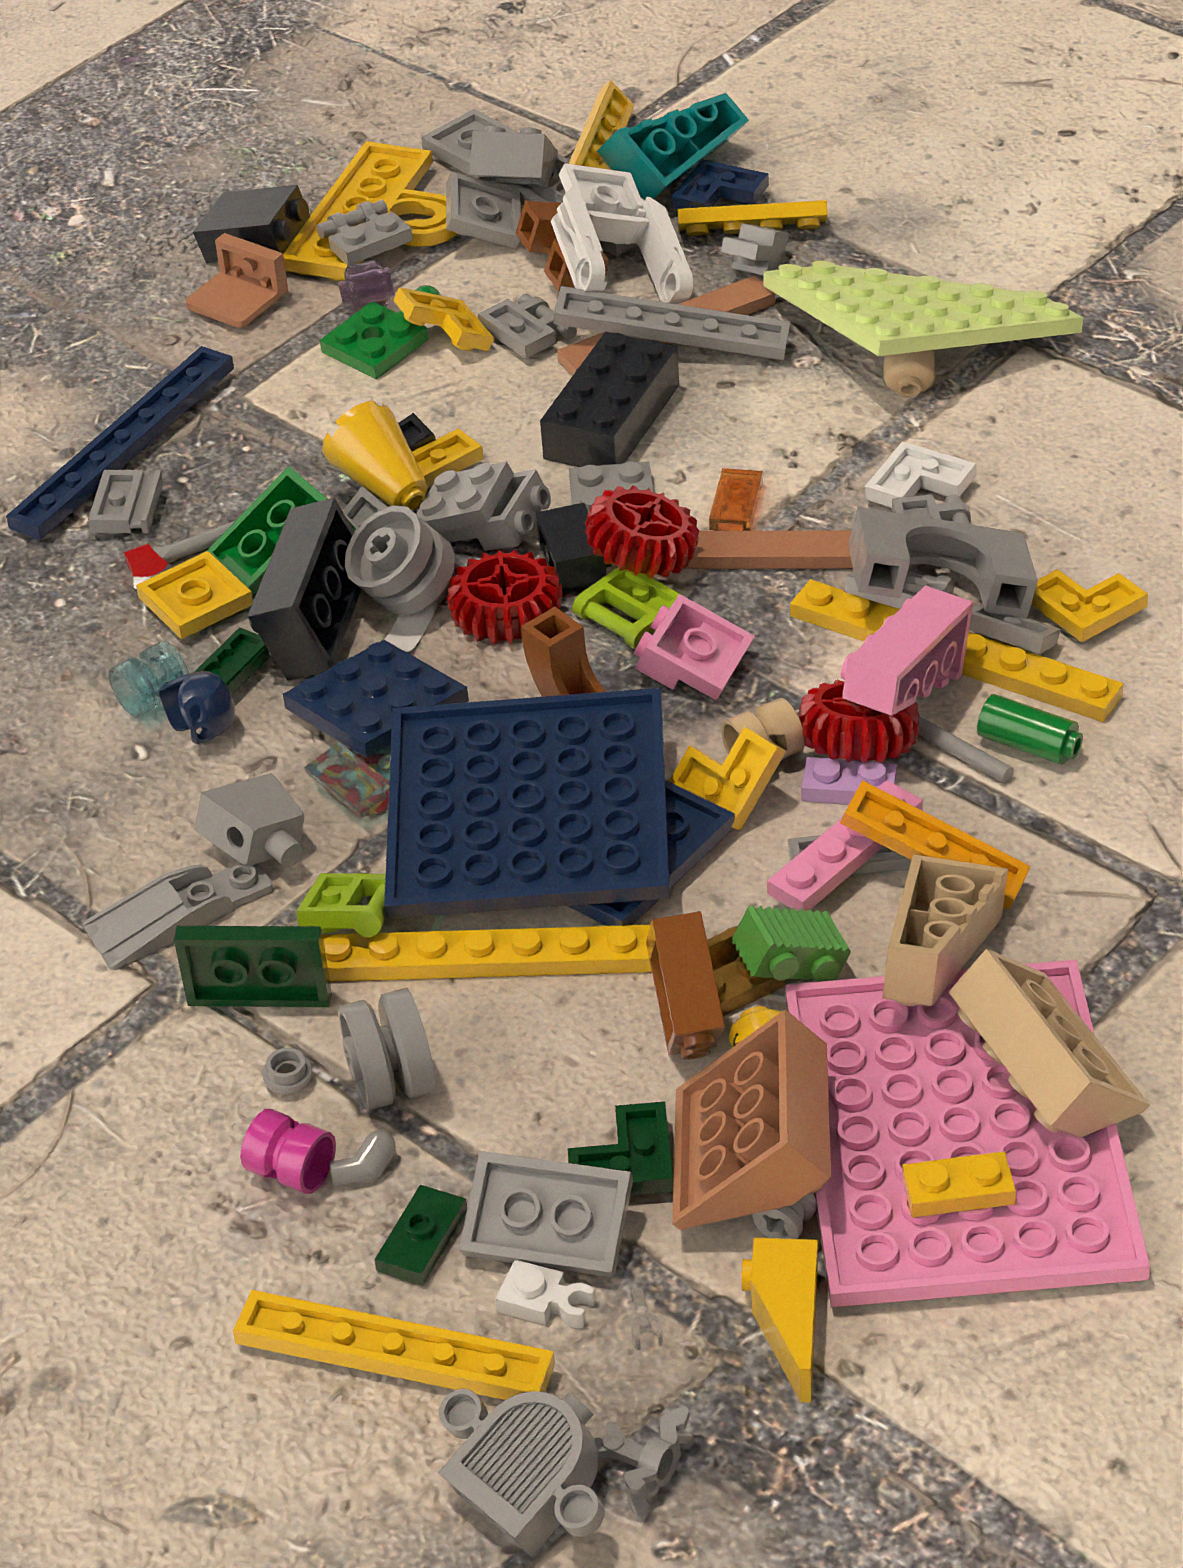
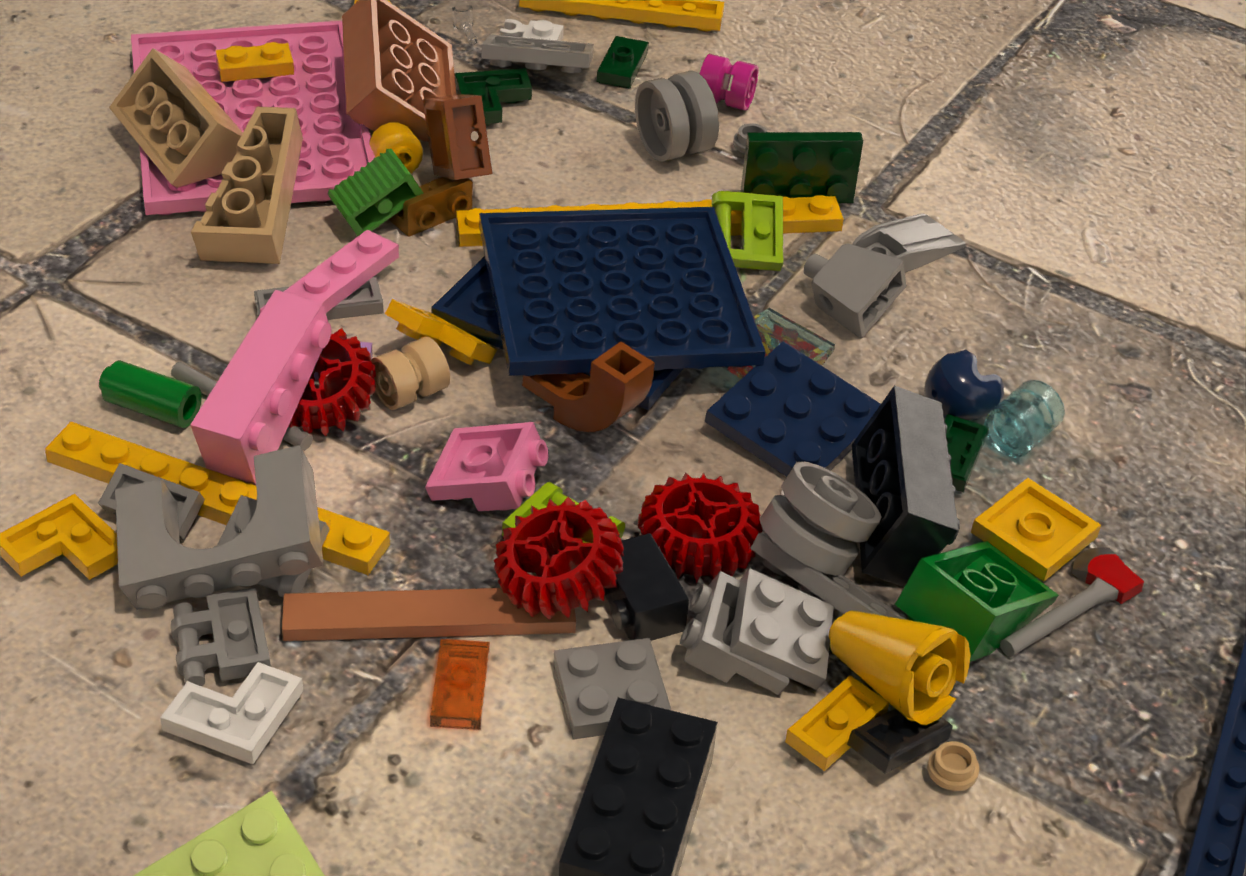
camera: 165 degrees right, 0 degrees up
light grey plate [88,470,163,534] -> none
light orange plate [840,780,1031,910] -> none

